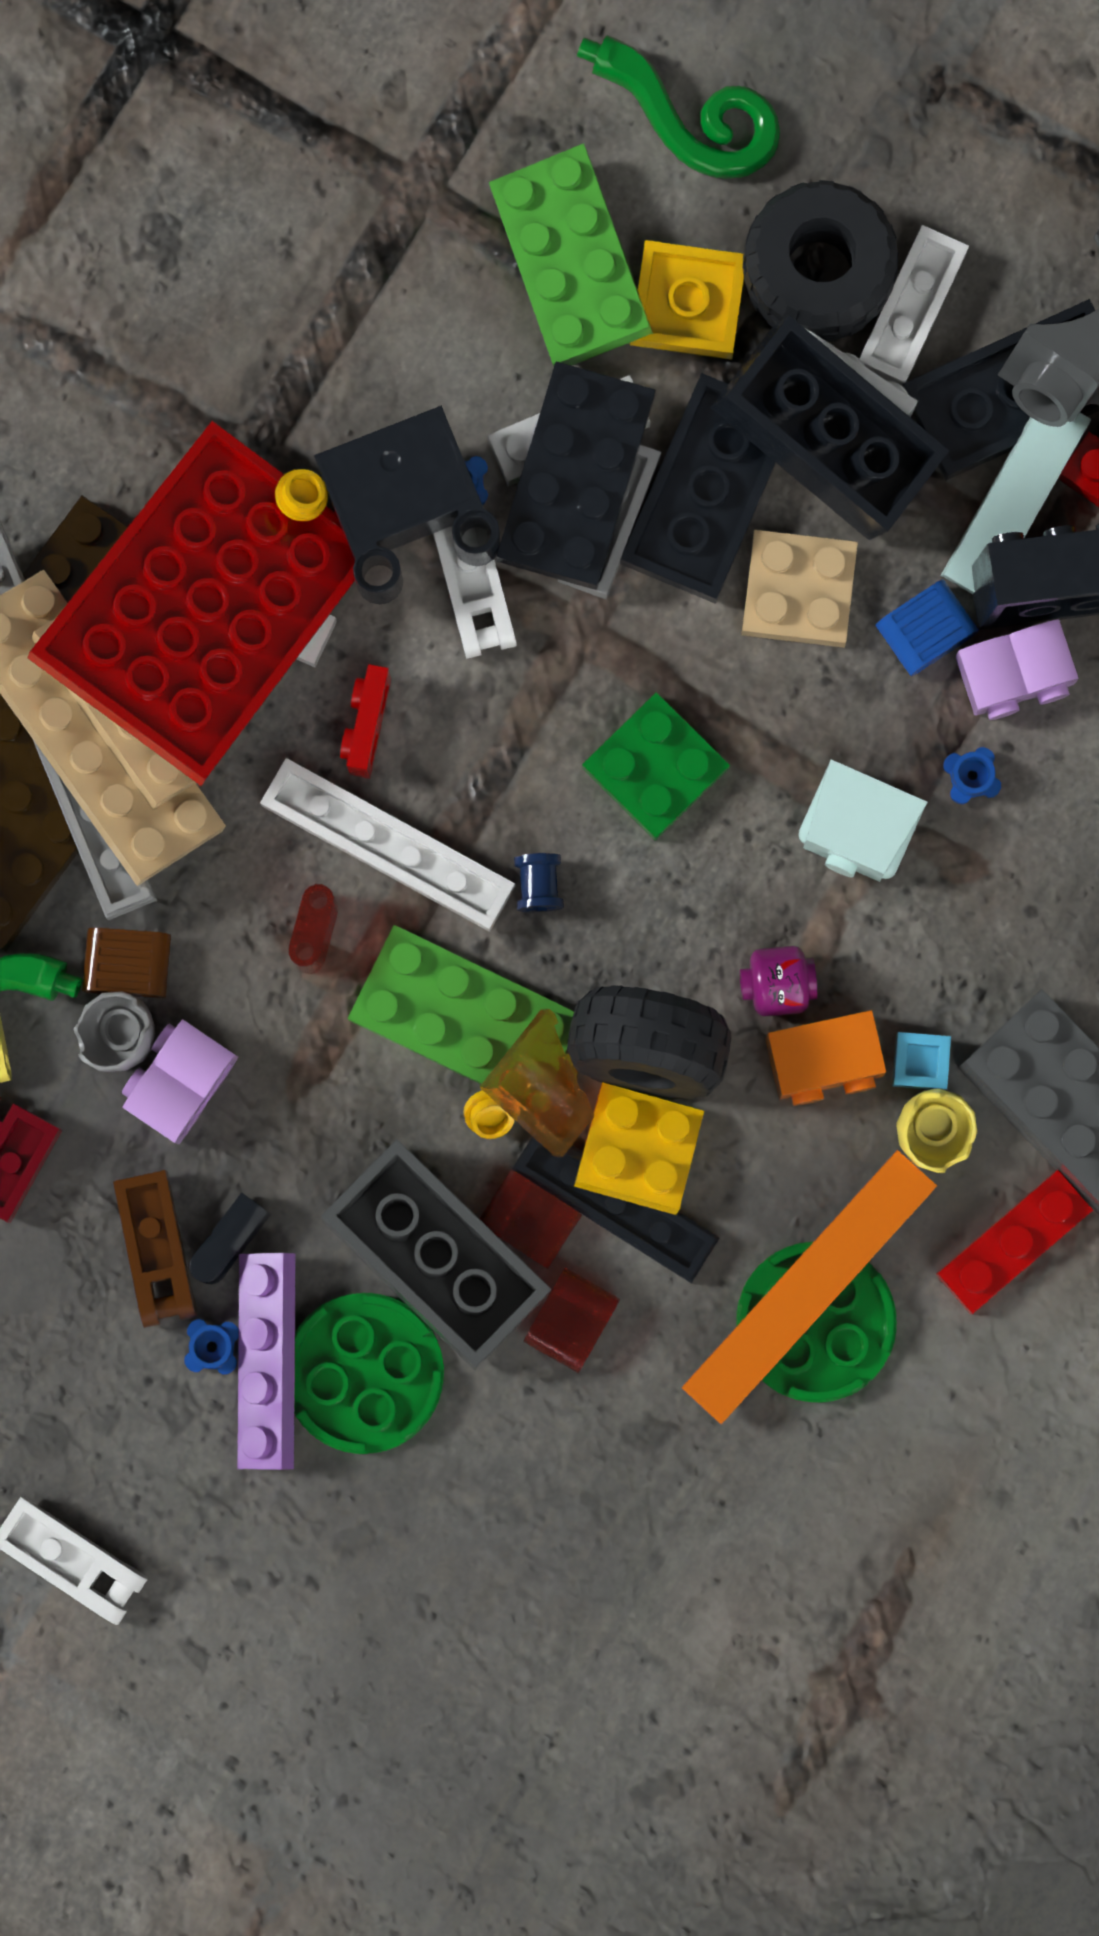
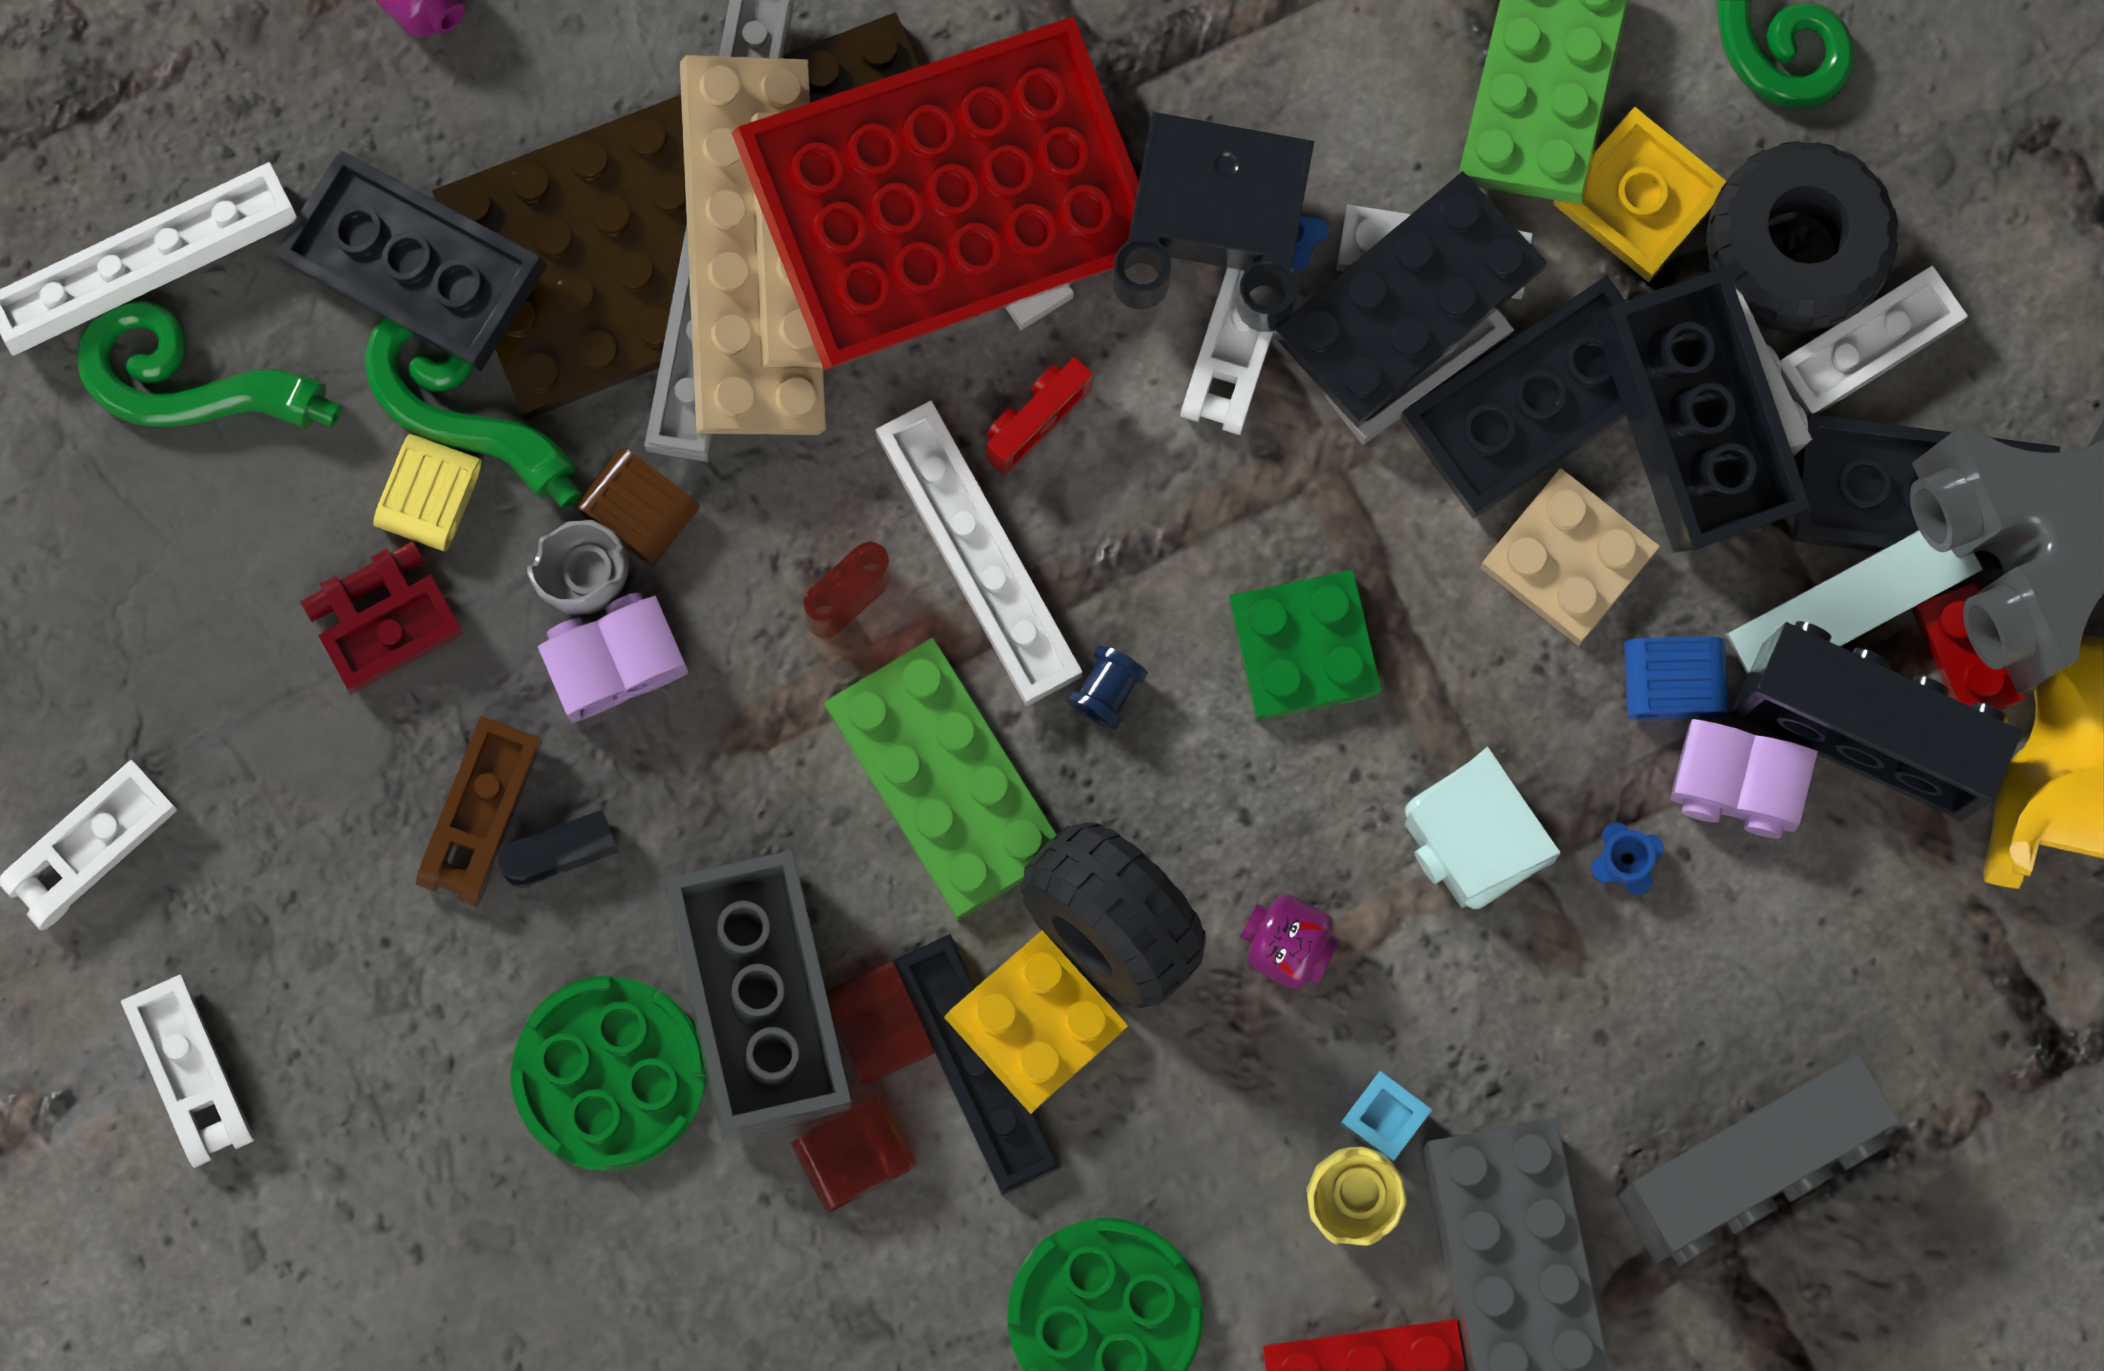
camera: 25 degrees right, 5 degrees down
blue plate [184,1319,239,1375] -> none
medium lavender plate [237,1253,295,1470] -> none
yellow plate [275,469,328,521] -> none
yellow plate [463,1088,517,1139] -> none
clear orange wing [480,1009,594,1157] -> none
orange tile [681,1150,937,1424] -> none
orange brick [765,1010,886,1106] -> none

